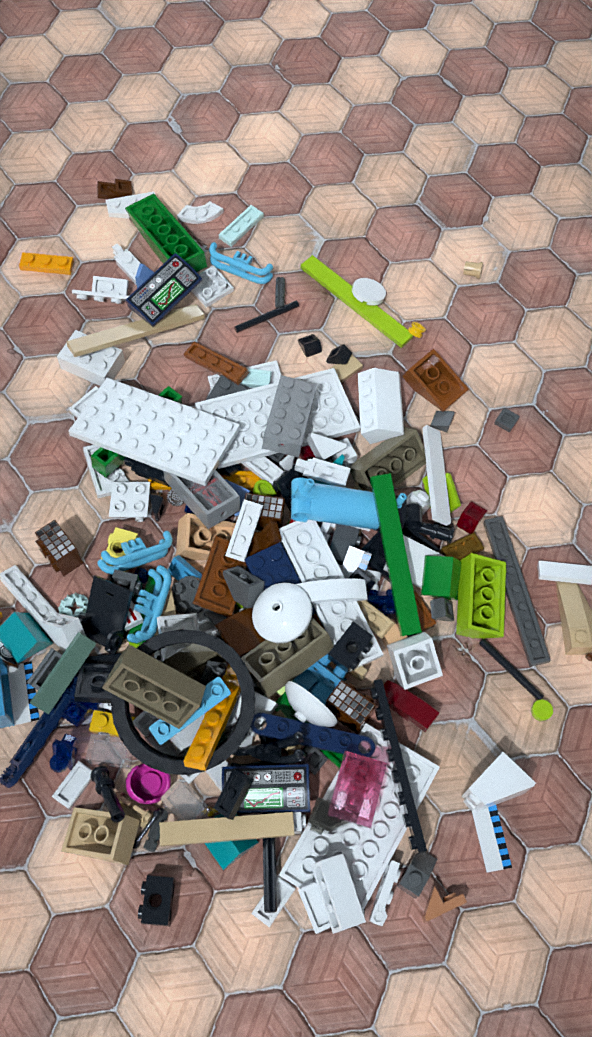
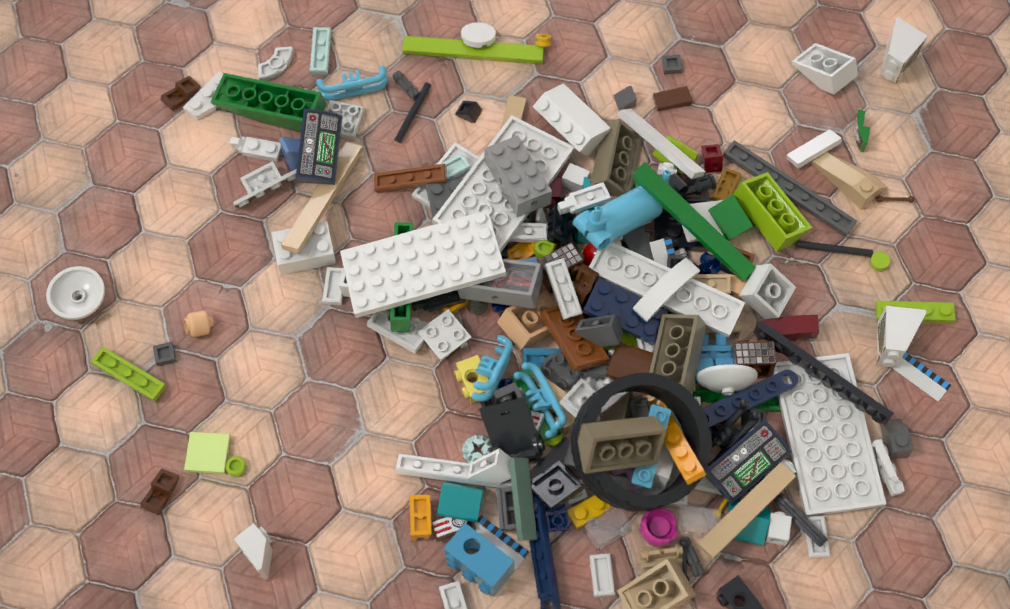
camera: 35 degrees left, 0 degrees up
light orange plate [19,252,74,275] -> none
brick [35,520,83,577] -> none
clear blue hips [49,733,78,773] -> none
black pin [90,766,125,822] -> none
black slope [149,494,165,522] -> none
black plate [214,768,253,820] -> none
white dish [252,583,312,643] -> none
white tile [298,882,331,934] -> none
white slope [306,433,347,460] -> none
clear smoke slope [307,797,358,835] -> none
white brick [311,854,366,934] -> none
black slope [326,344,352,365] -> none
black brick [327,621,374,674] -> none
clear pink slope [327,751,387,829] -> none
dark orange slope [402,348,469,412] -> none
nougat slope [422,886,467,923] -> none
dark grey slope [430,597,454,622] -> none
none -> reddish brown tile [653,86,693,111]
none -> white brick [765,512,792,546]
none -> lime plate [875,301,955,323]

